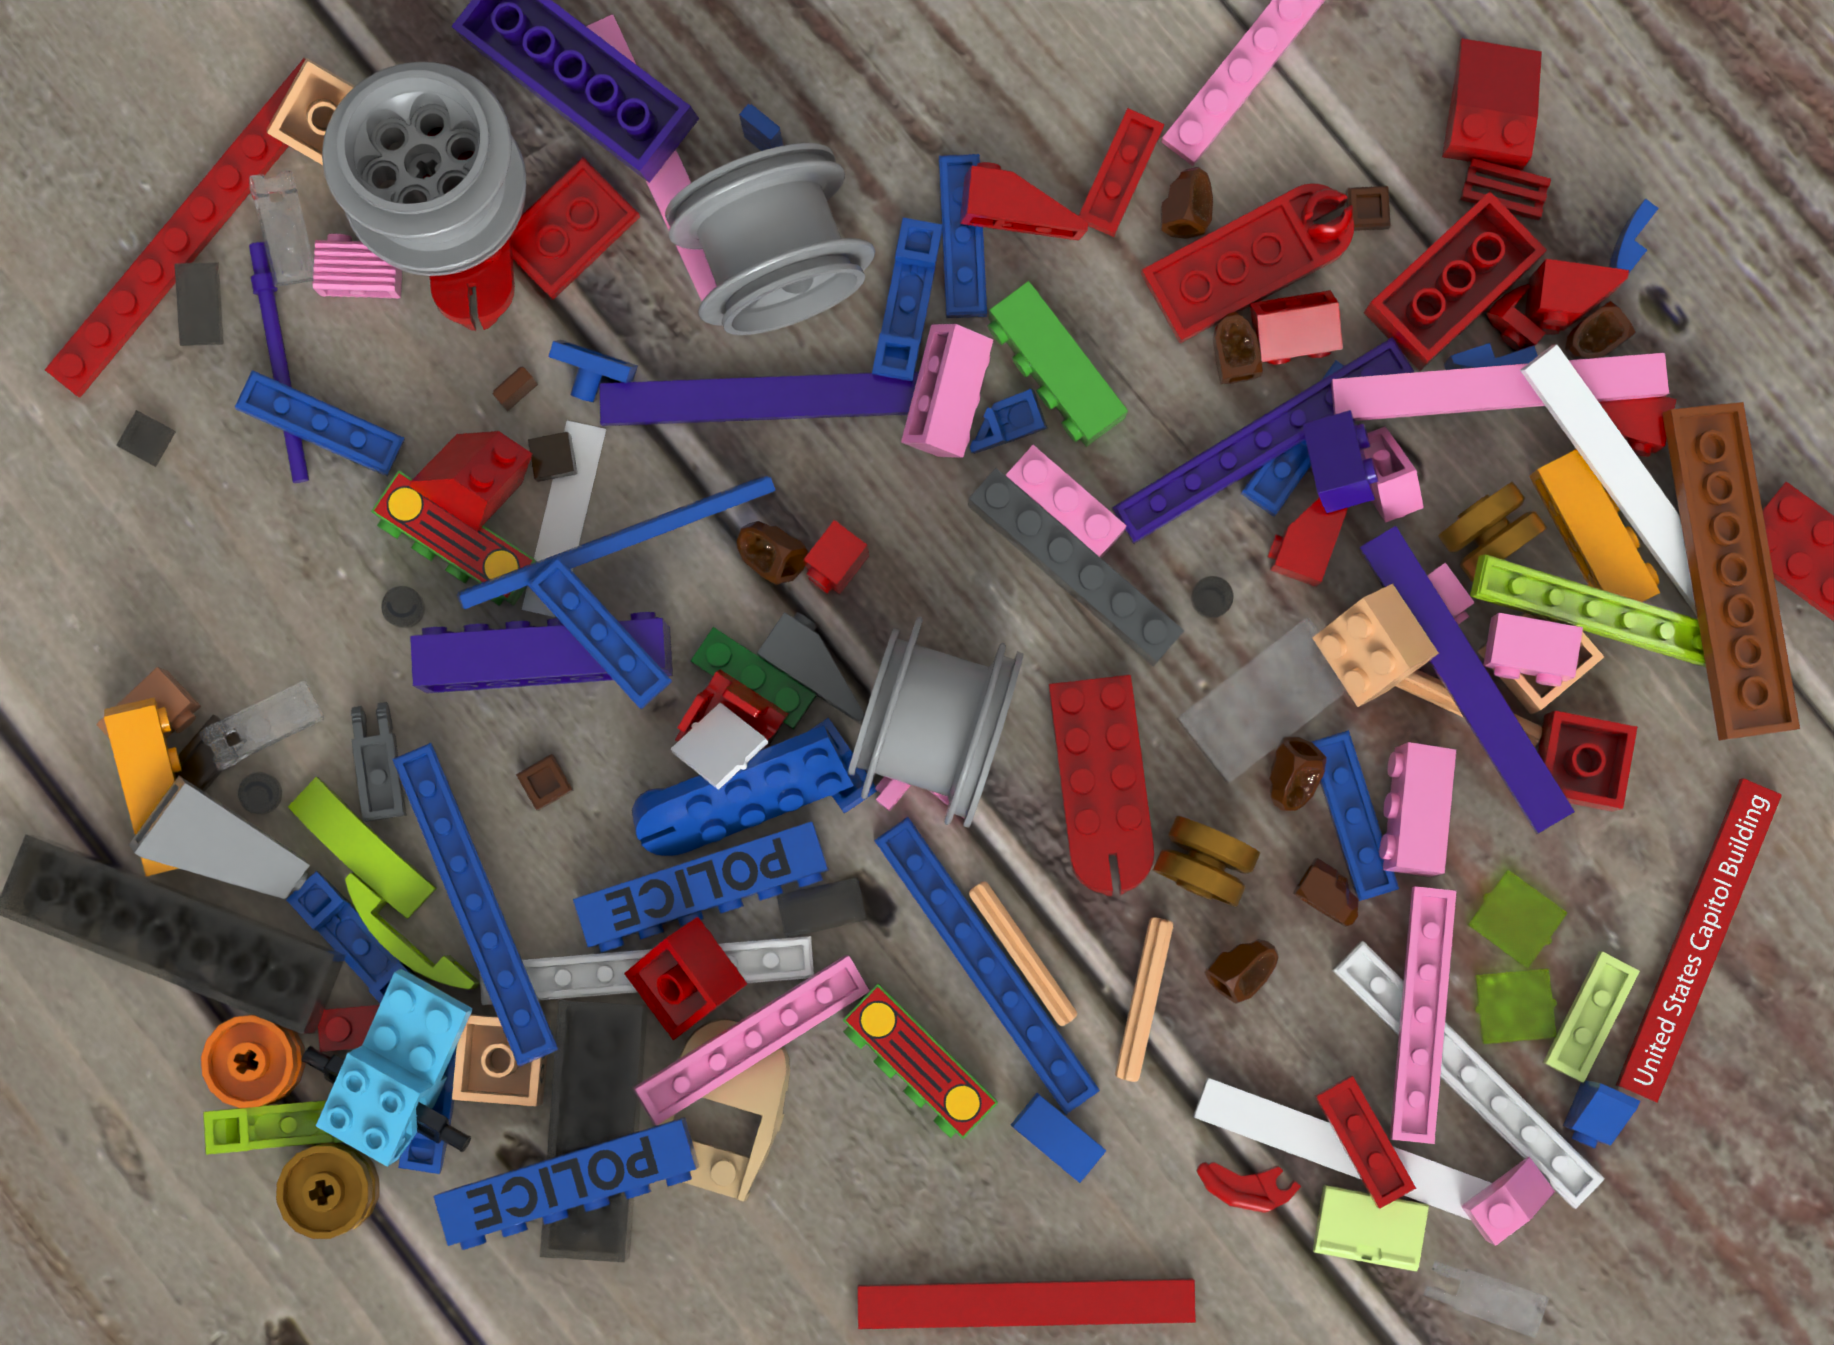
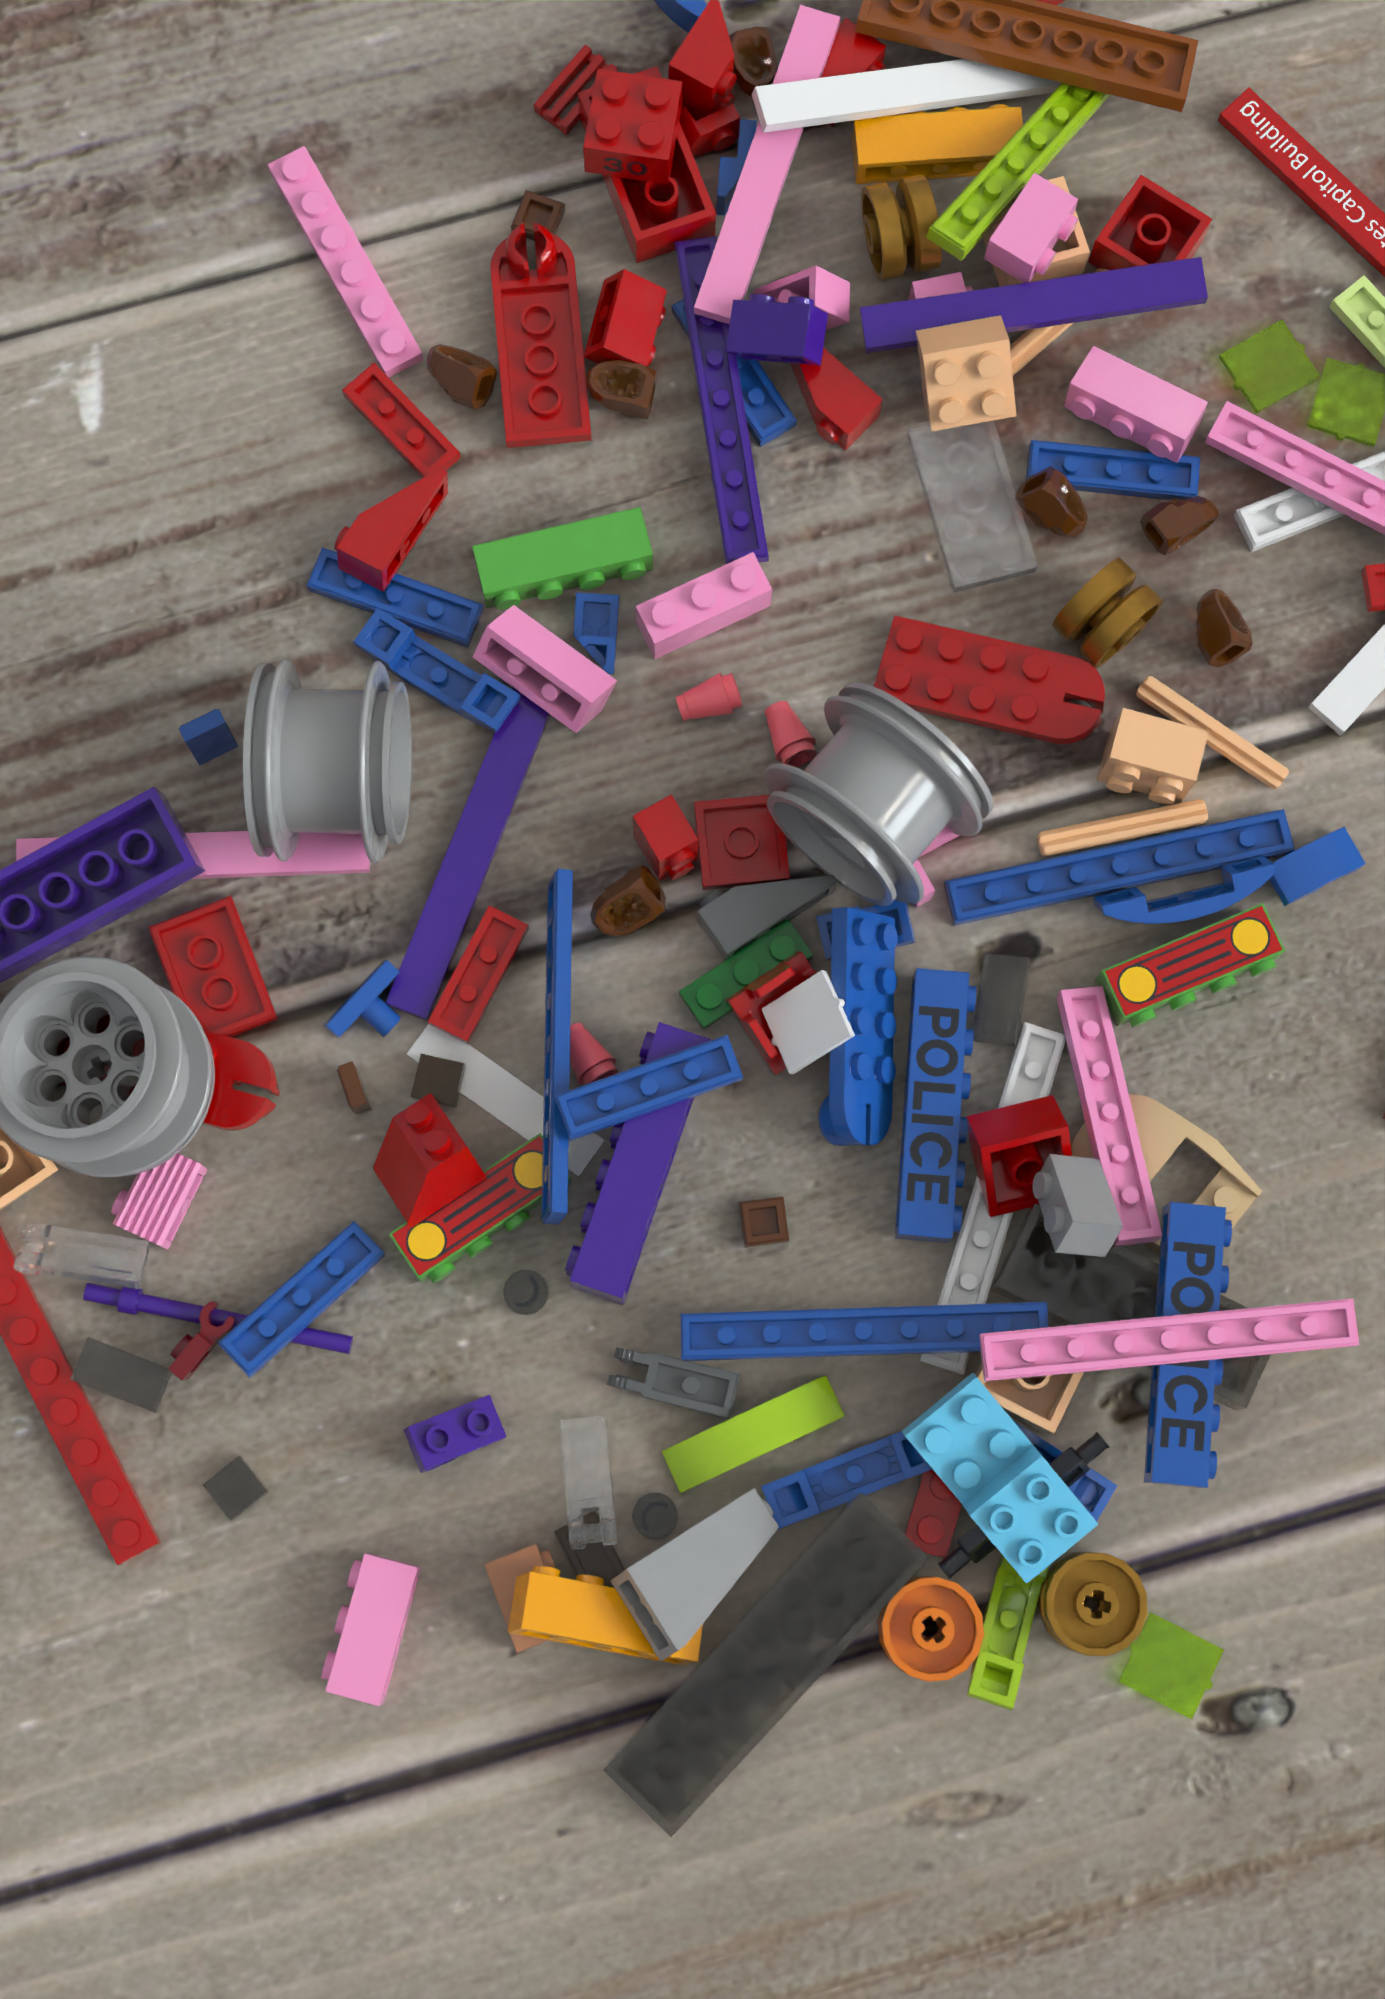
camera: 75 degrees left, 5 degrees down
lime slope [345,872,480,989] -> none
dark grey brick [968,468,1184,667] -> none
clear smoke tile [1191,576,1234,619] -> none
red slope [1442,38,1542,170] -> none
none -> dark red plate [168,1301,237,1381]
none -> bright pink brick [321,1553,422,1706]
none -> dark purple plate [404,1395,507,1473]
none -> red plate [428,905,529,1044]
none -> coral cone [570,1022,618,1085]
none -> red brick [583,69,682,185]
none -> coral cone [676,672,743,721]
none -> red tile [694,794,790,890]
none -> coral cone [764,701,816,767]
none -> bright pink tile [979,1298,1359,1382]
none -> light grey brick [1033,1154,1123,1257]
none -> blue slope [1093,855,1276,924]
none -> light nougat brick [1097,708,1209,805]
none -> clear neon green piece [1118,1612,1224,1719]

